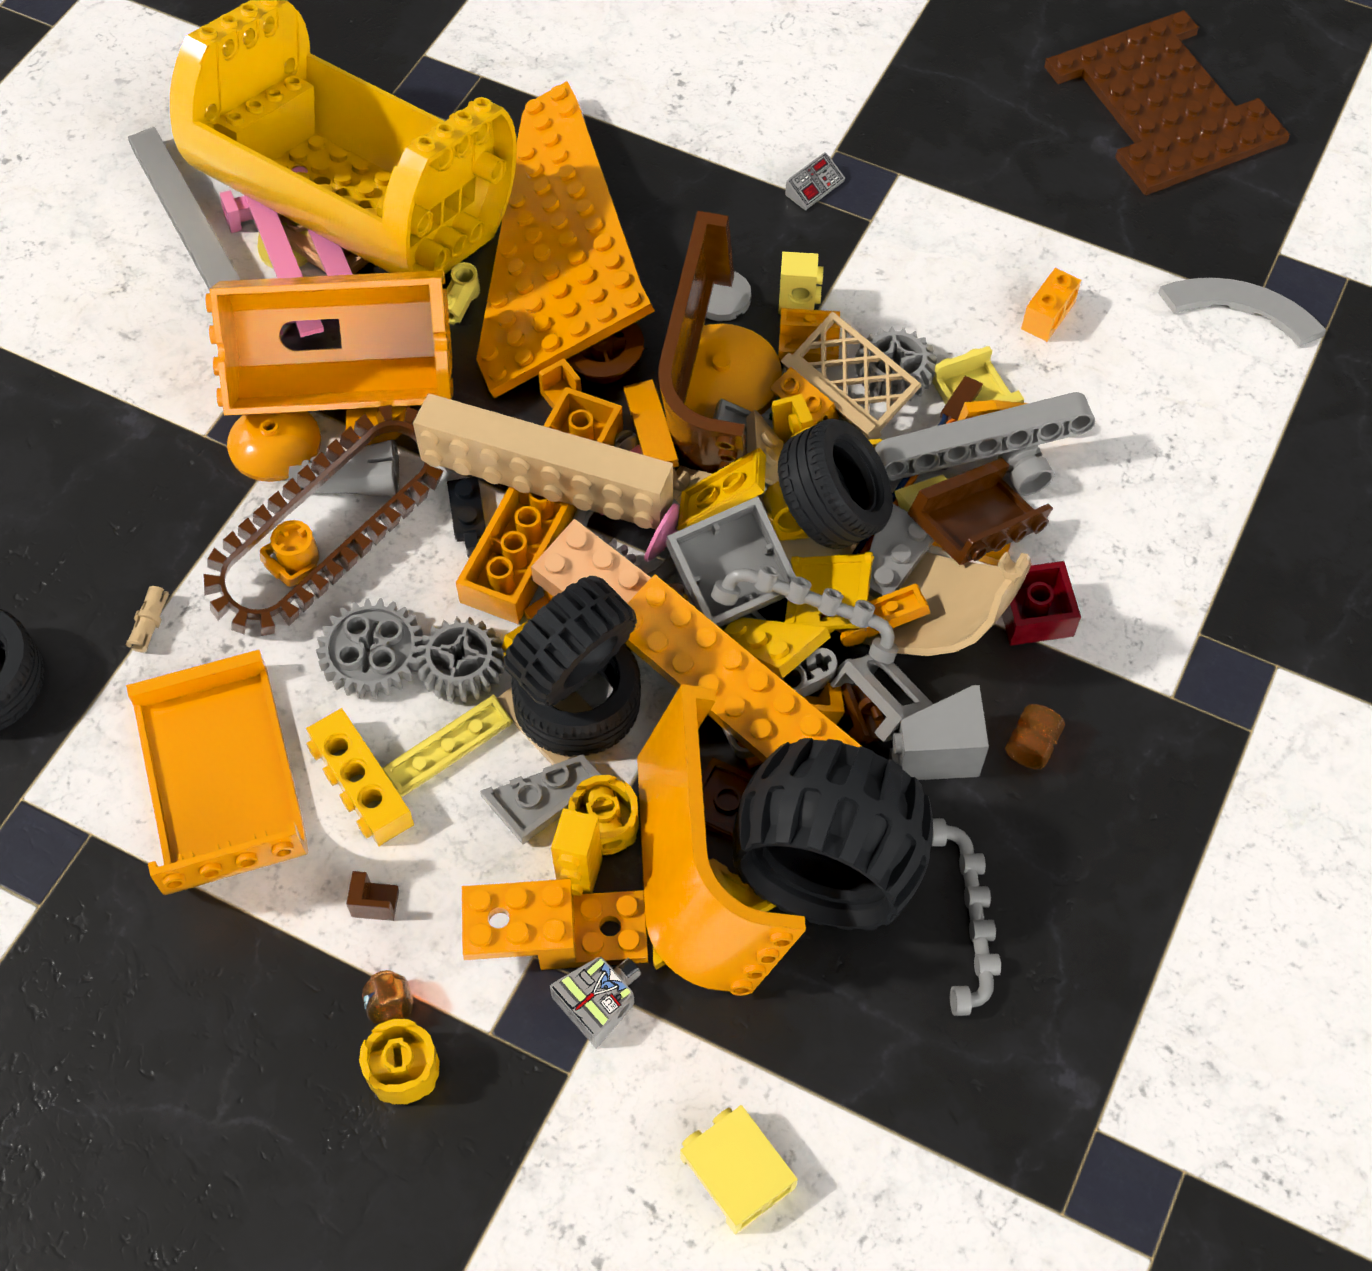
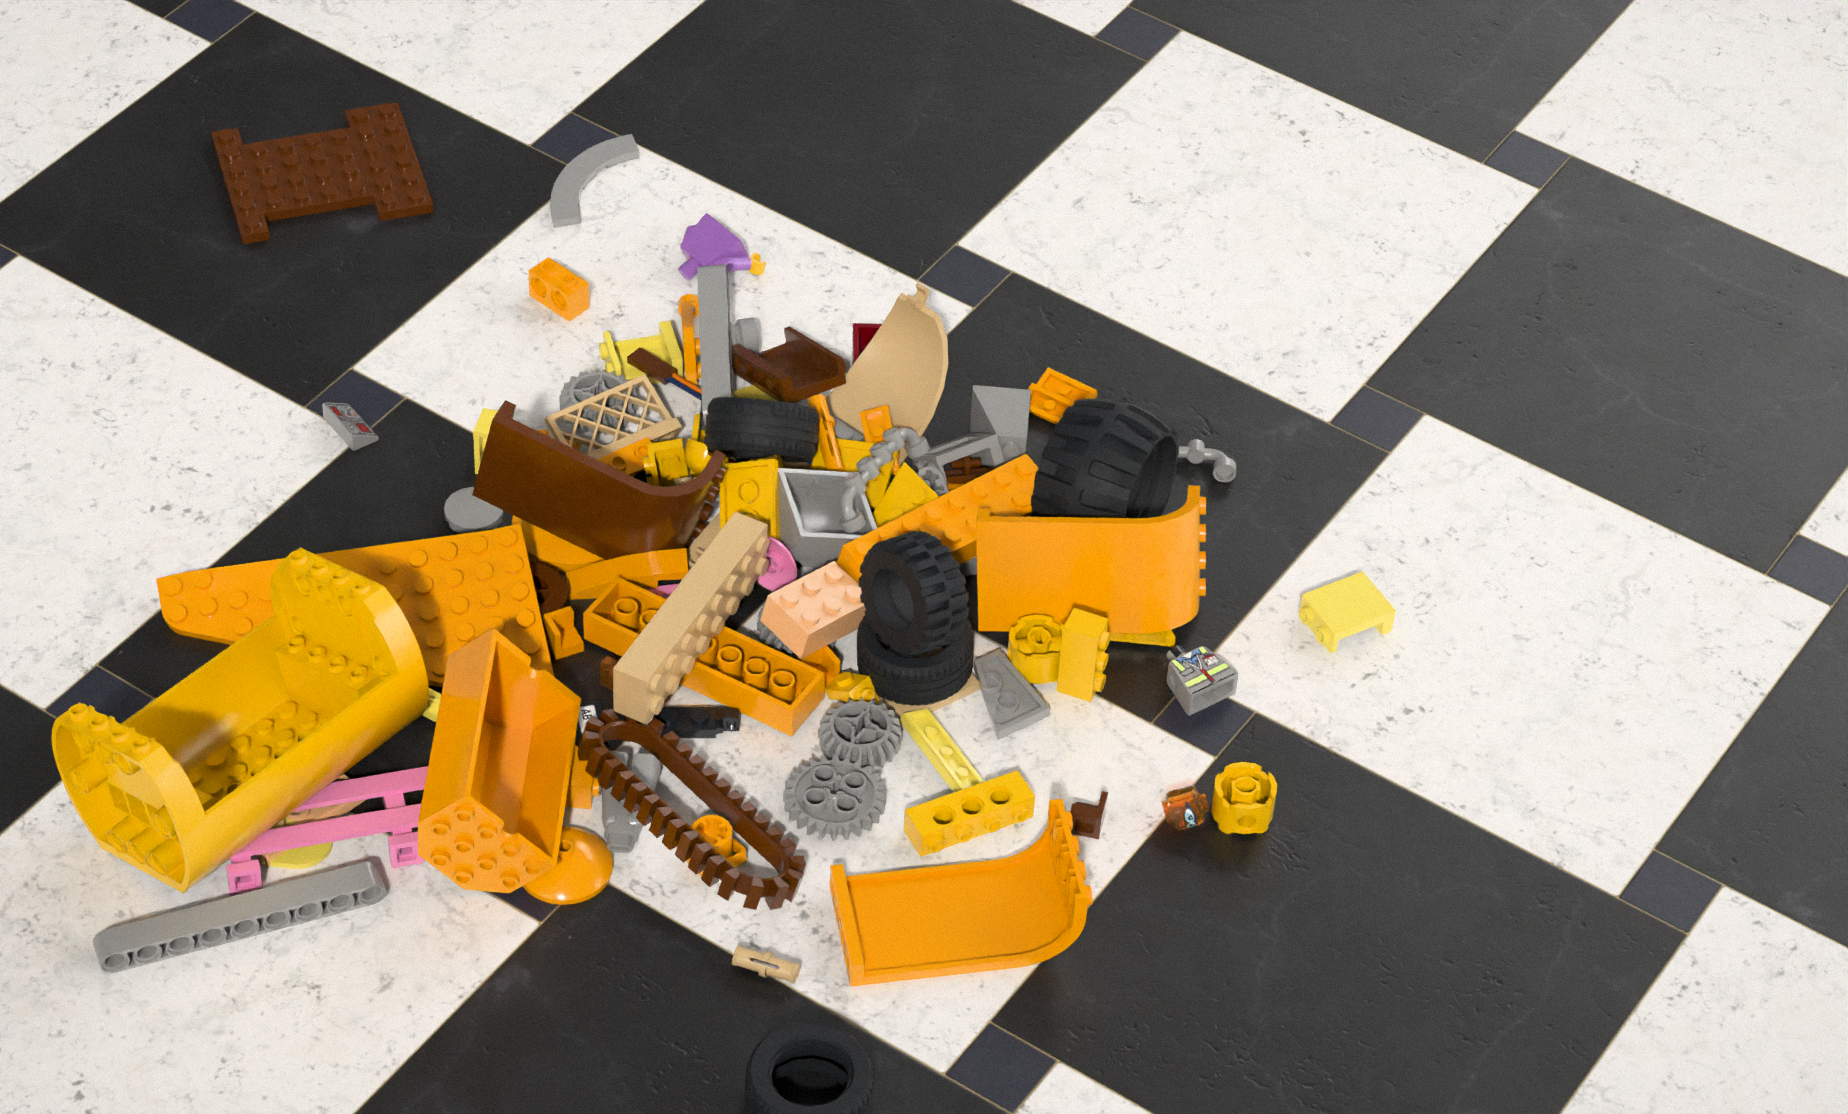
camera: 85 degrees left, 15 degrees down
light orange bracket [462,879,648,970] -> none
clear orange wheel [1005,704,1065,769] -> none
none -> medium lavender torso [678,213,766,281]
none -> light orange pin [808,394,845,472]
none -> light orange slope [1027,367,1098,424]

